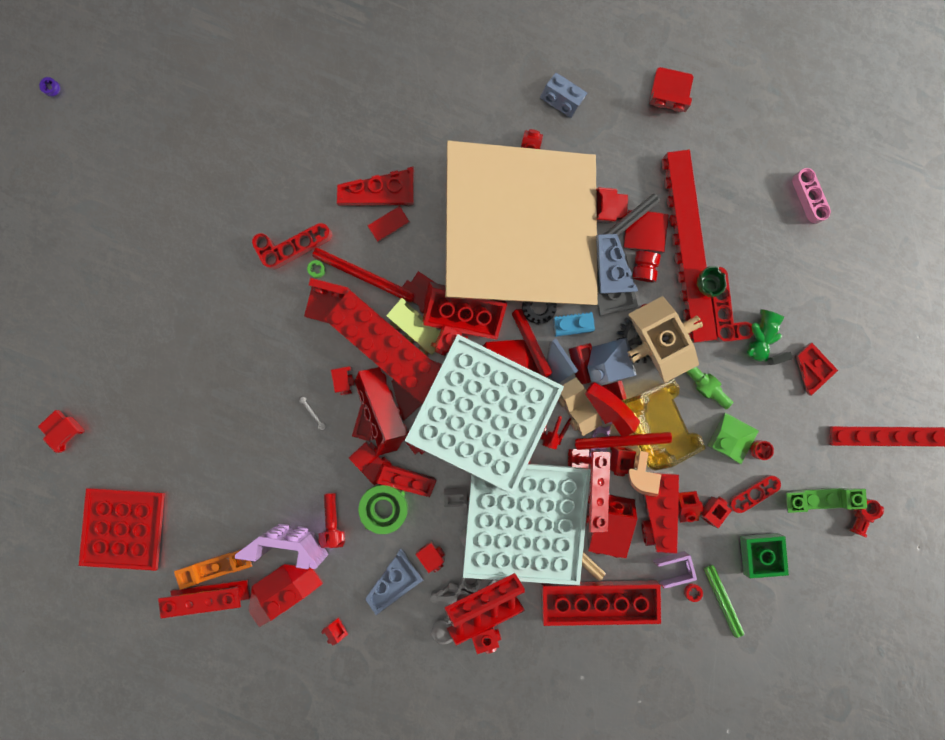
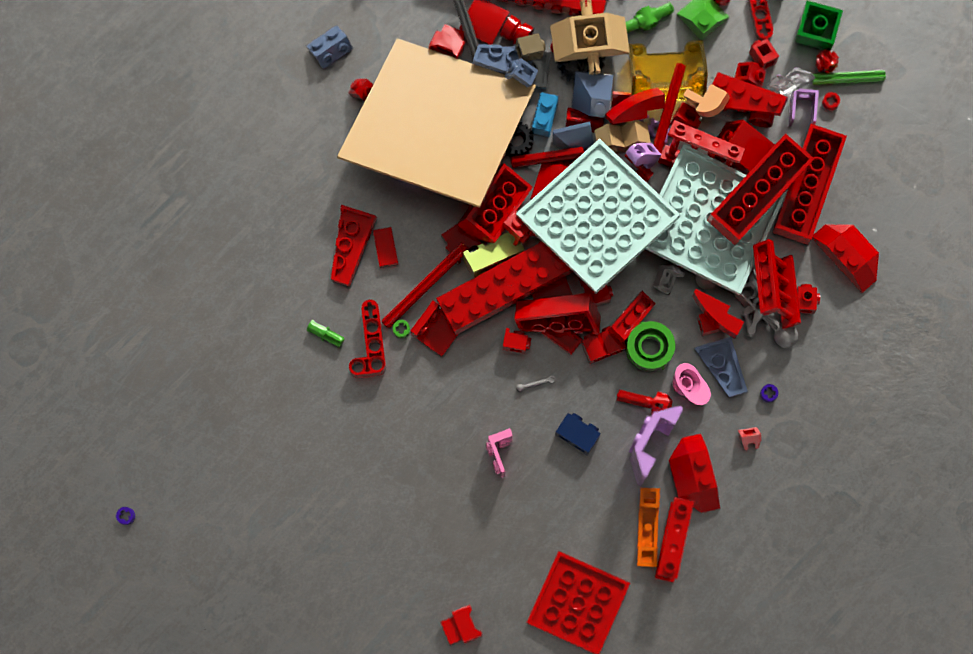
camera: 65 degrees left, 10 degrees down
none -> bright green axle [307,320,344,347]
none -> bright pink bracket [486,429,513,478]
none -> sand blue bracket [504,58,538,87]
none -> dark tan brick [515,33,546,62]
none -> dark blue brick [555,413,601,456]
none -> lavender leg [626,143,662,169]
none -> bright pink piece [673,363,711,405]
none -> red slope [692,289,744,339]
none -> red brick [707,133,814,245]
none -> dark purple bush [760,384,779,403]
none -> clear slope [764,67,815,95]
none -> red wedge [812,224,879,293]
none -> red gear [815,50,839,73]

